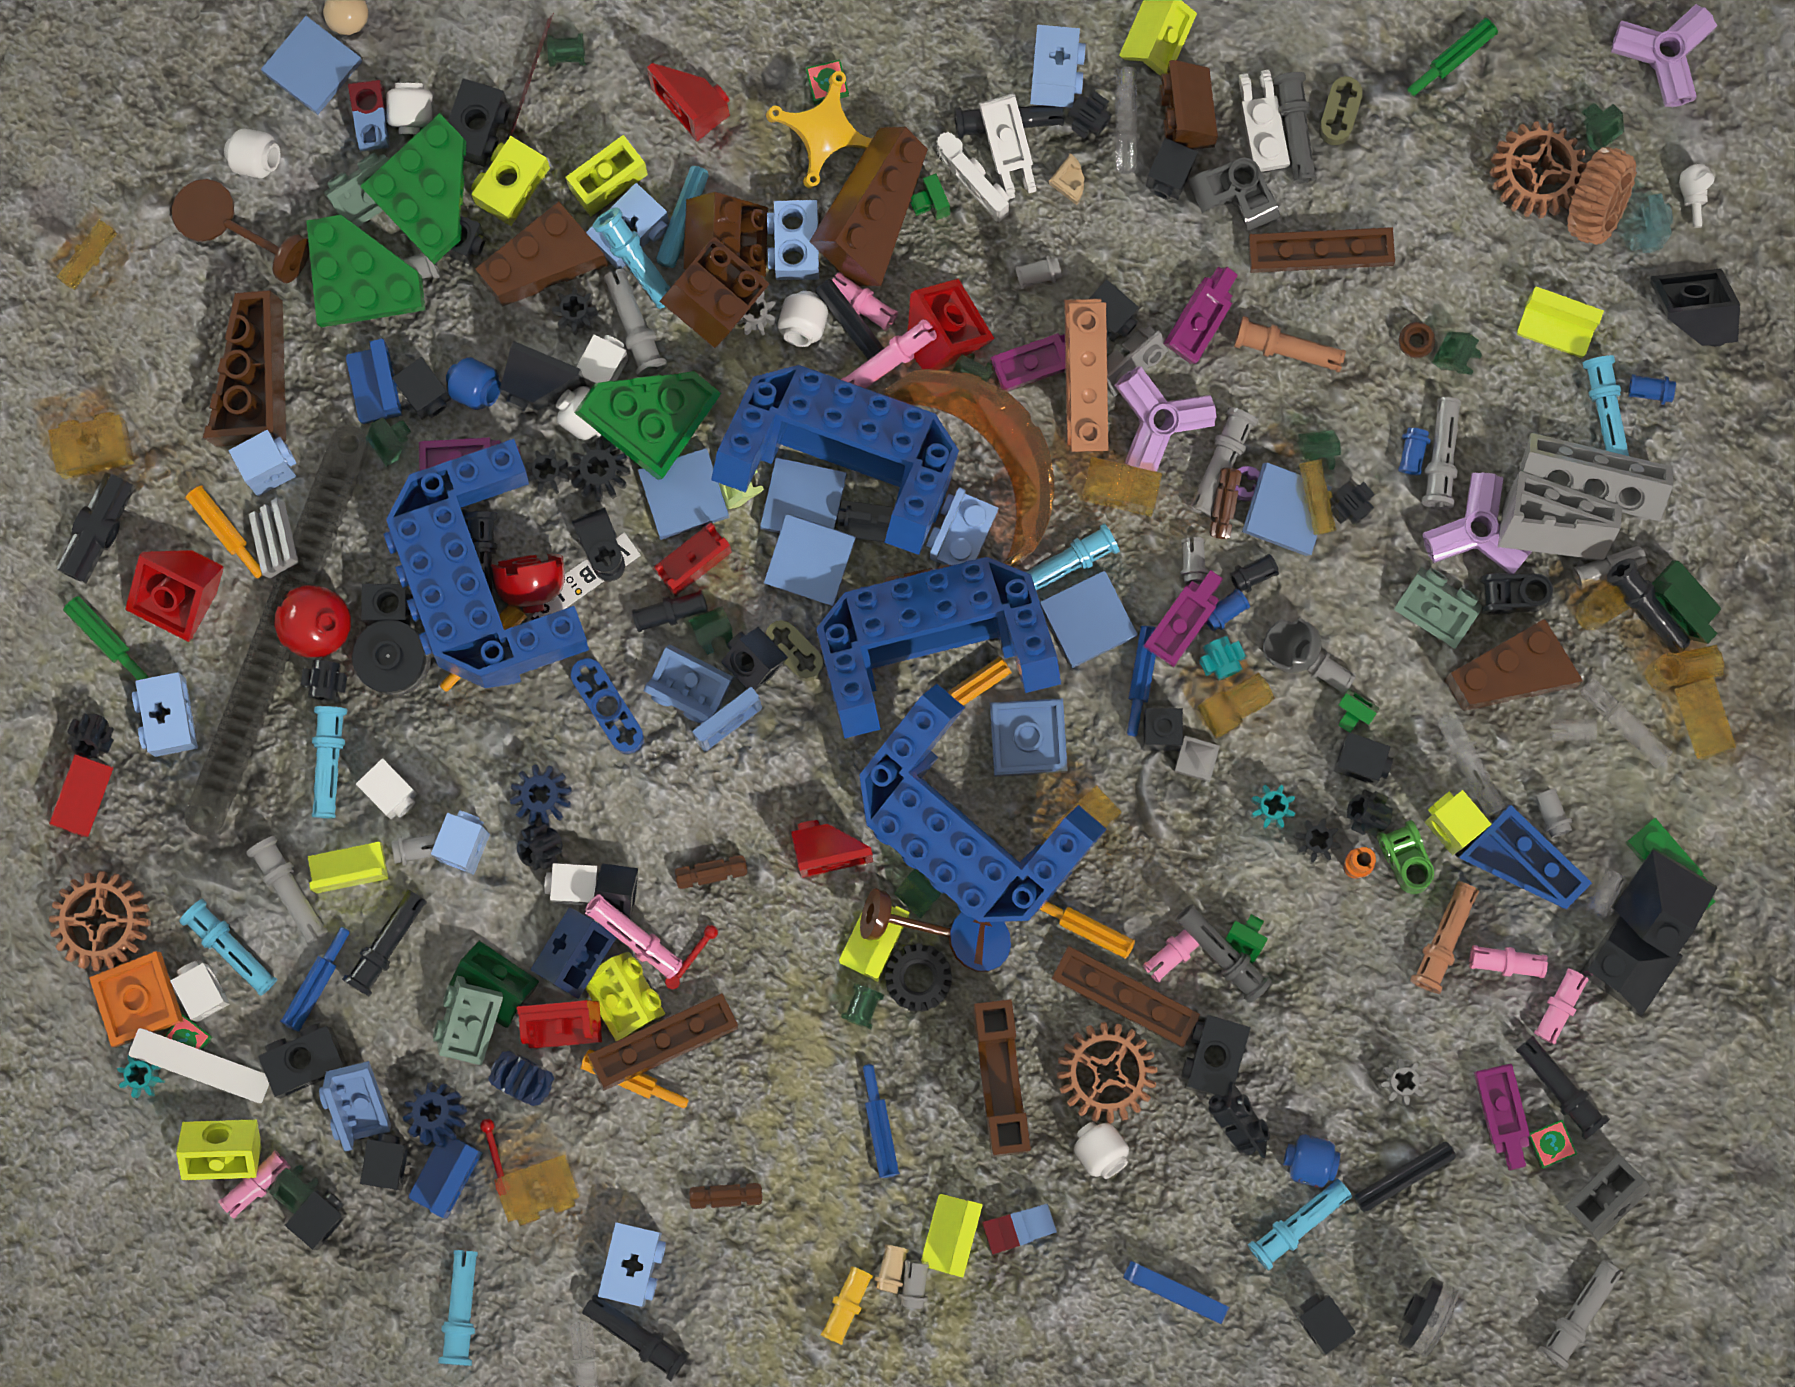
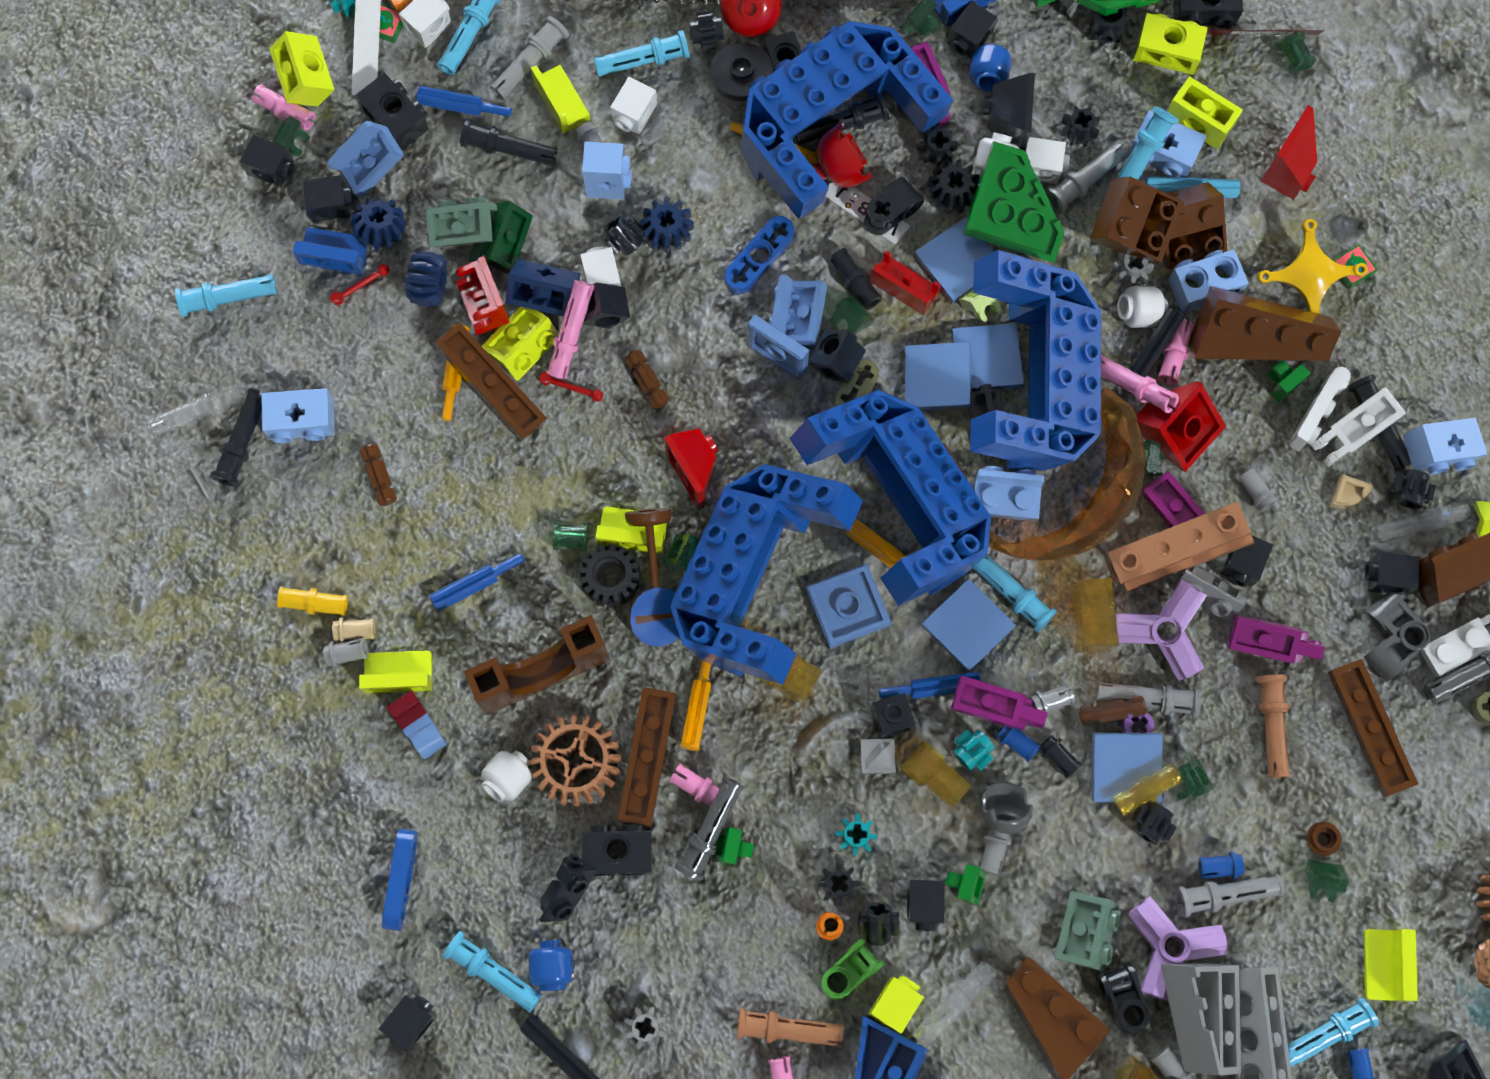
camera: 70 degrees right, 5 degrees down
reddish brown wedge [475,201,608,307] -> none
clear yellow brick [494,1153,582,1226] -> none

